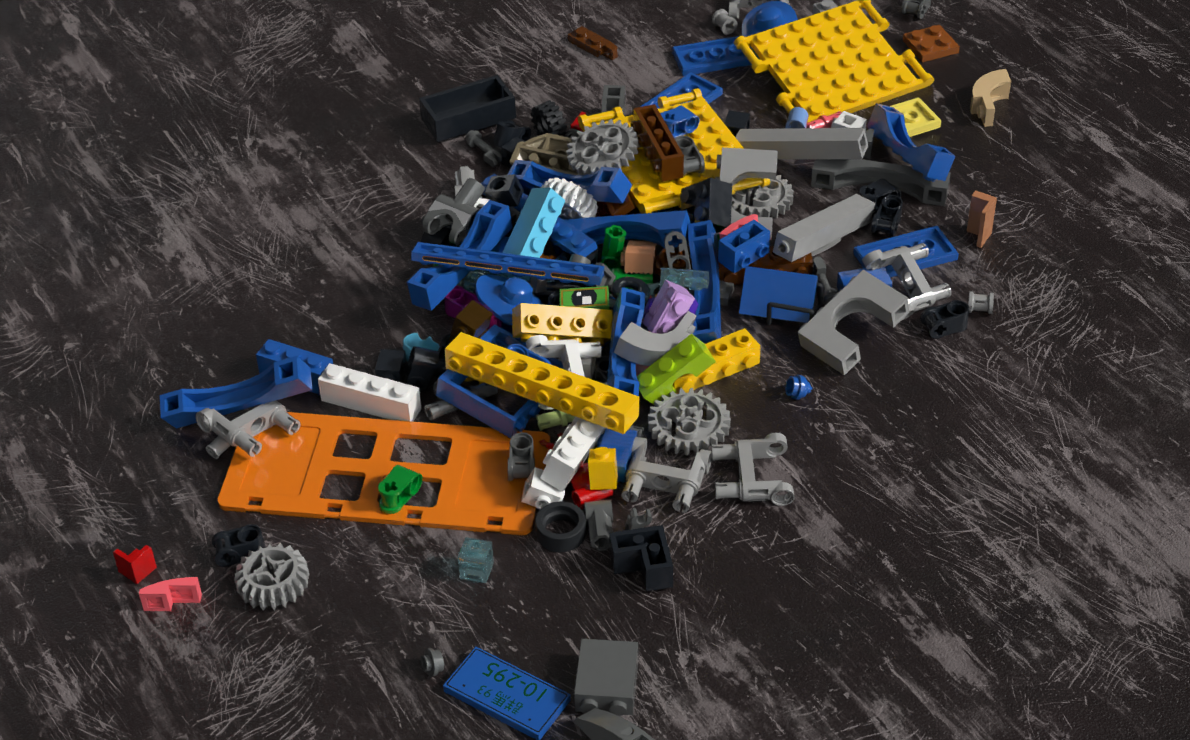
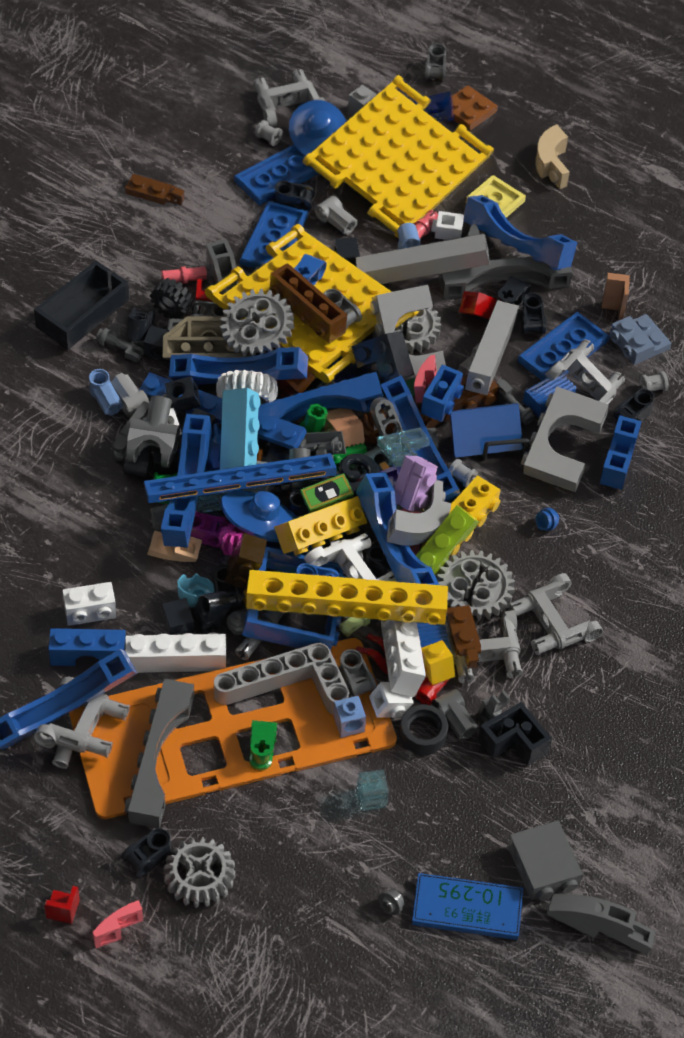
camera: 30 degrees left, 10 degrees up
none -> white brick [63,582,116,626]
none -> medium blue piece [89,369,123,416]
none -> dark grey arch [125,679,194,828]
none -> light nougat slope [147,531,202,562]
none -> coral pin [161,266,207,284]
none -> light grey beam [214,643,349,715]
none -> black piece [273,181,315,212]
none -> dark grey hinge [298,431,346,455]
none -> light grey piece [314,196,357,235]
none -> medium blue brick [334,695,366,738]
none -> clear blue plate [411,91,454,121]
none -> reddish brown hinge [446,605,481,669]
none -> light grey bush [449,459,478,488]
none -> red panel [459,291,497,320]
none -> blue arch [600,415,642,490]
none -> sand blue plate [609,314,672,365]

